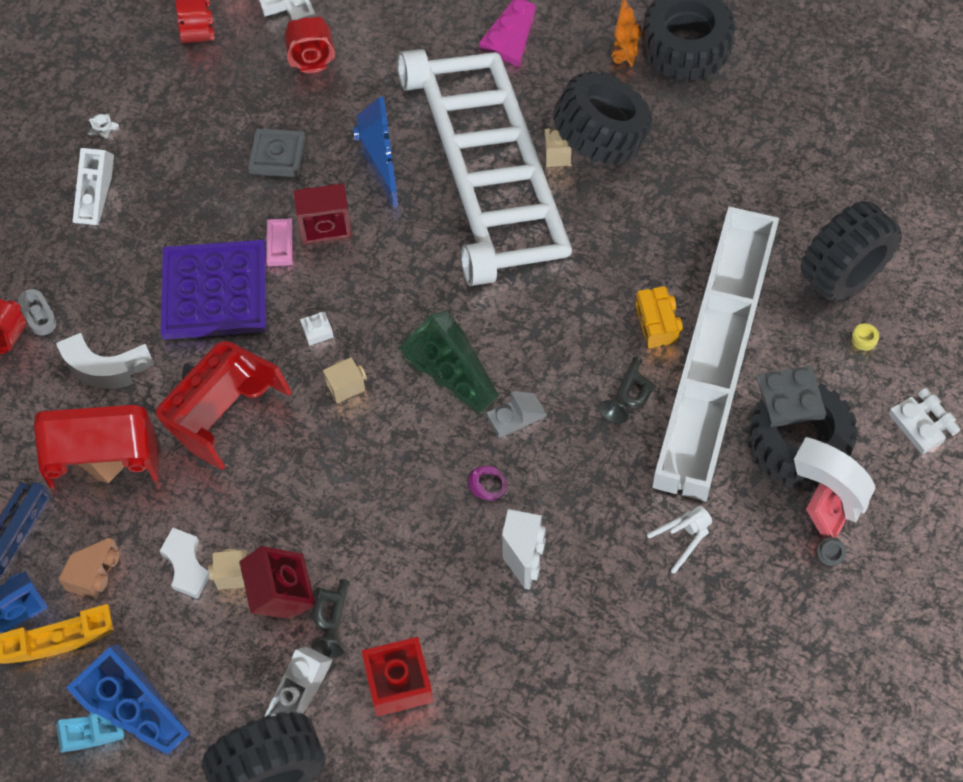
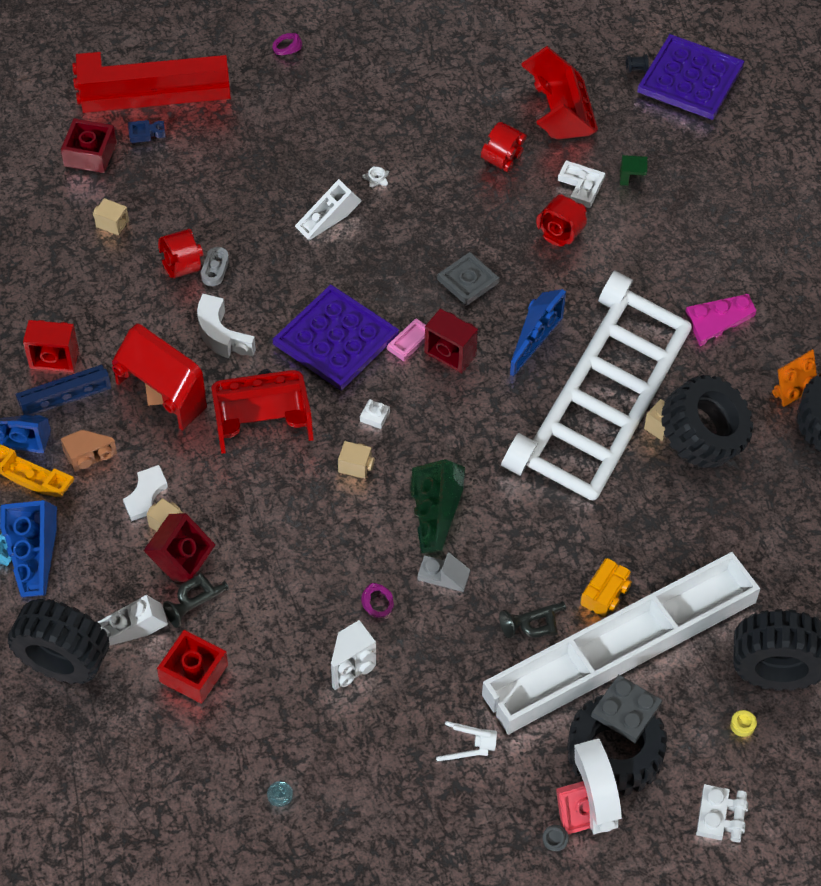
camera: 40 degrees right, 5 degrees down
none -> clear light blue plate [267,781,293,807]

